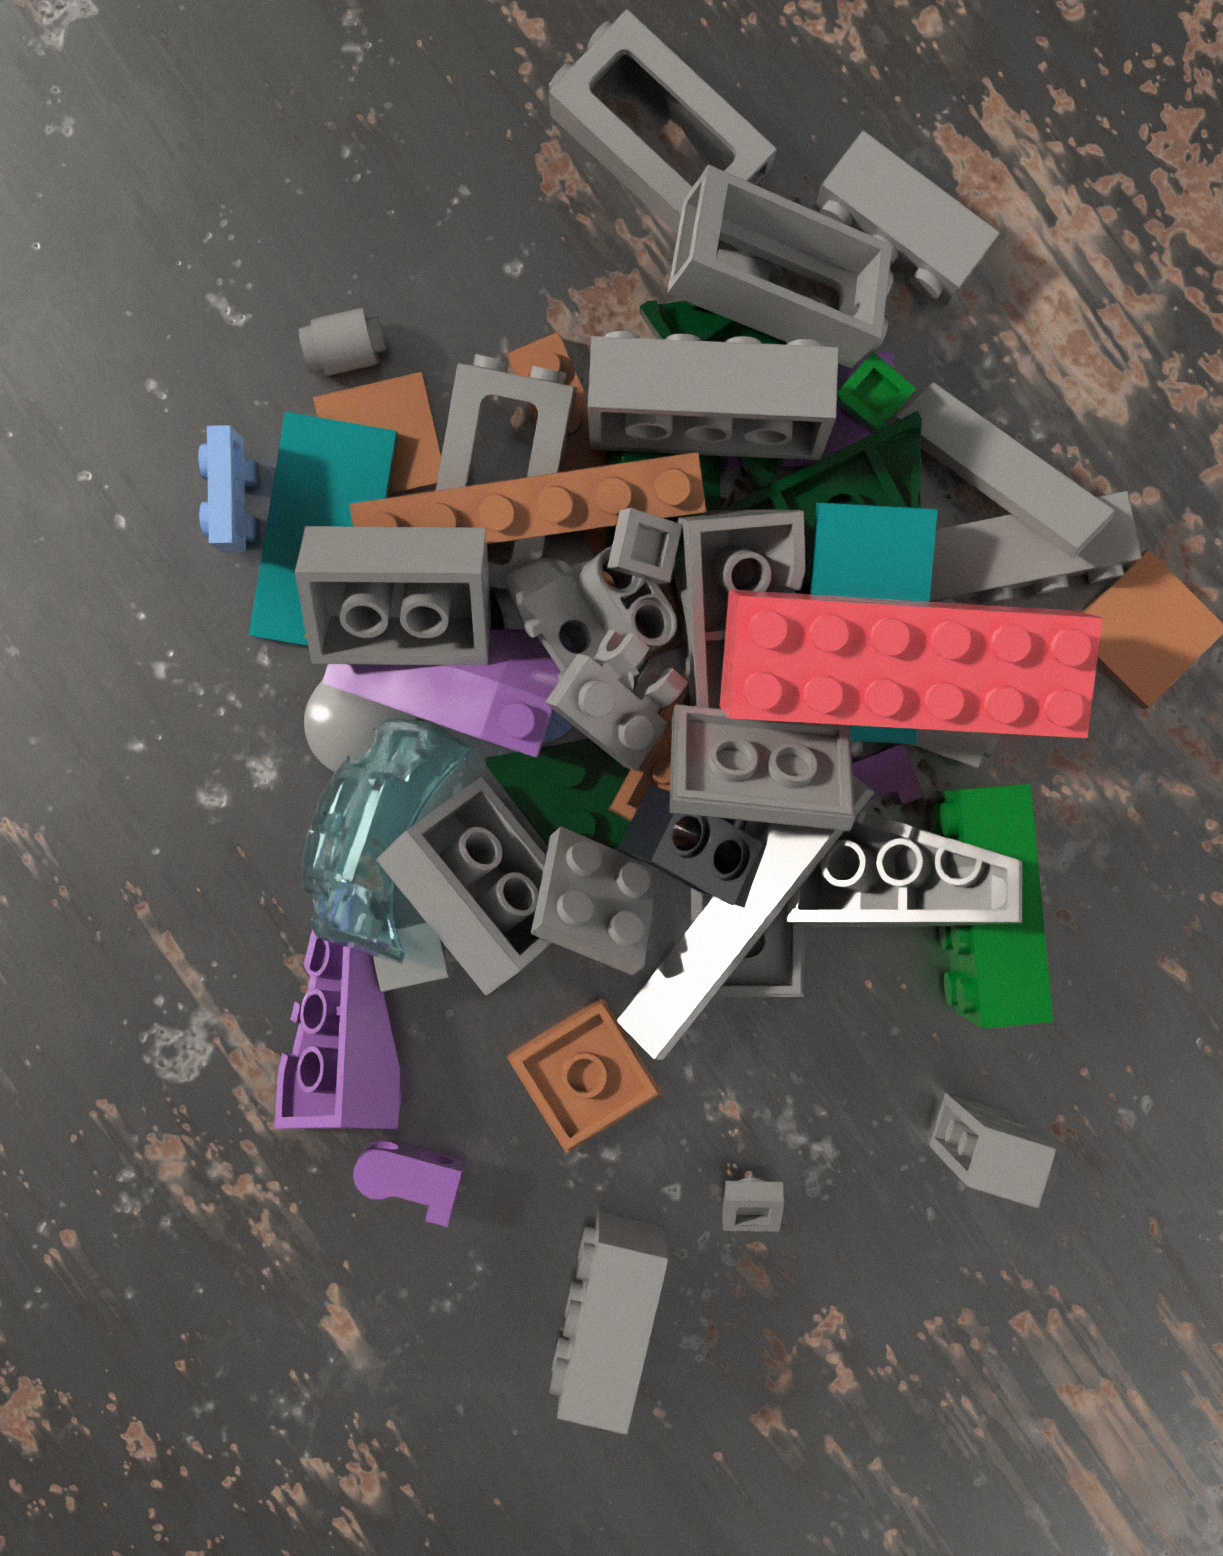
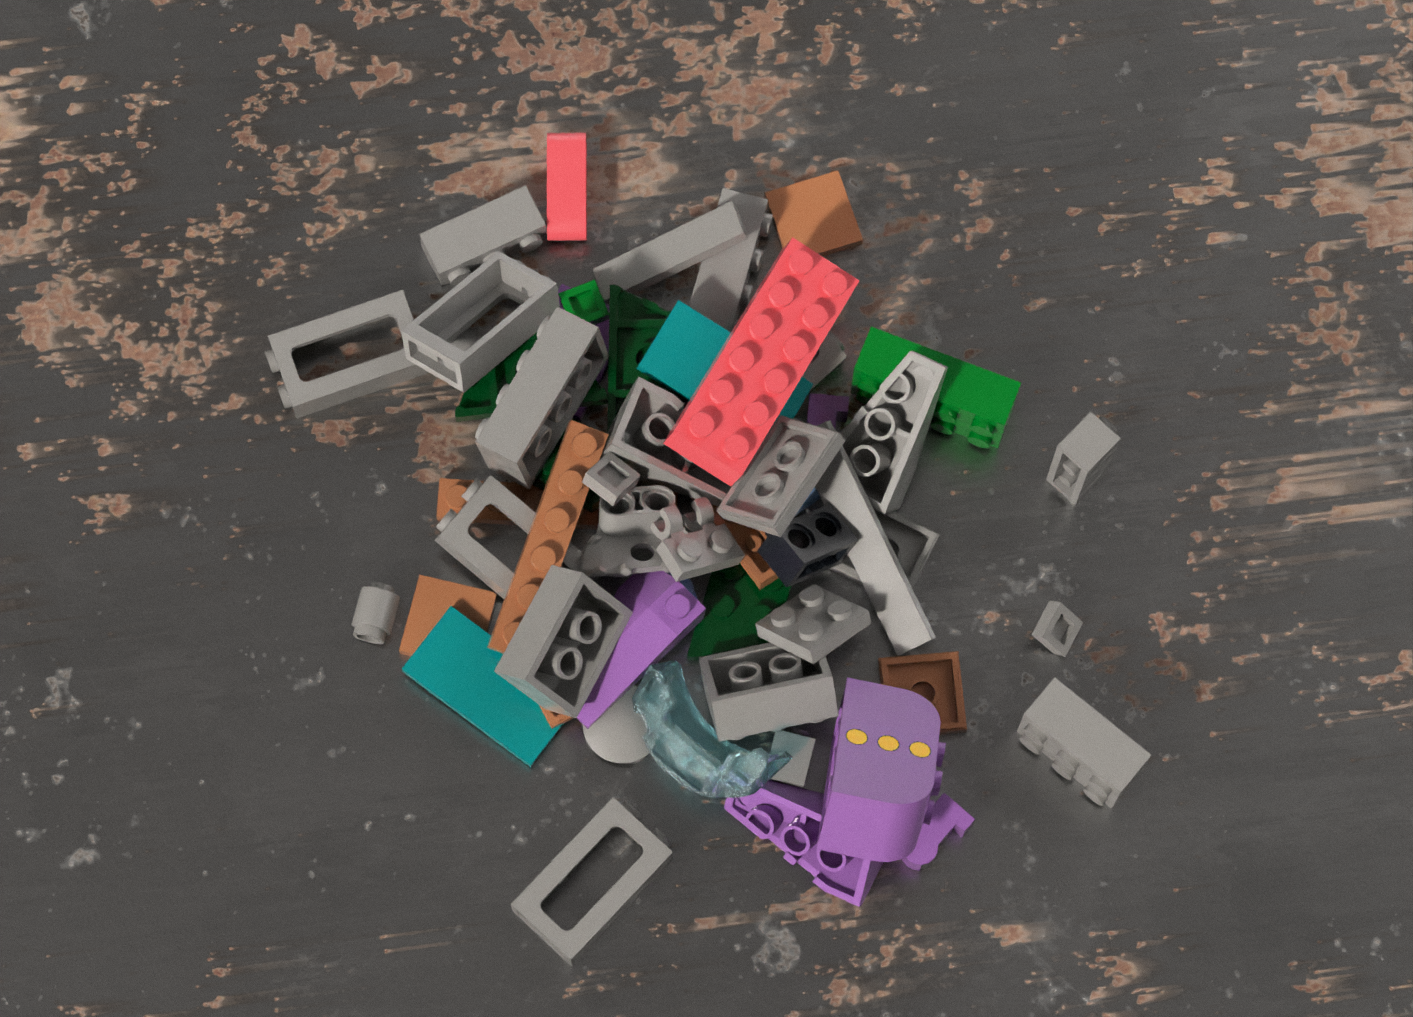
camera: 60 degrees left, 15 degrees down
light blue plate [198,425,260,552] -> none
none -> light grey piece [511,797,673,966]
none -> coral beam [547,132,587,241]
none -> medium lavender brick [817,677,946,862]

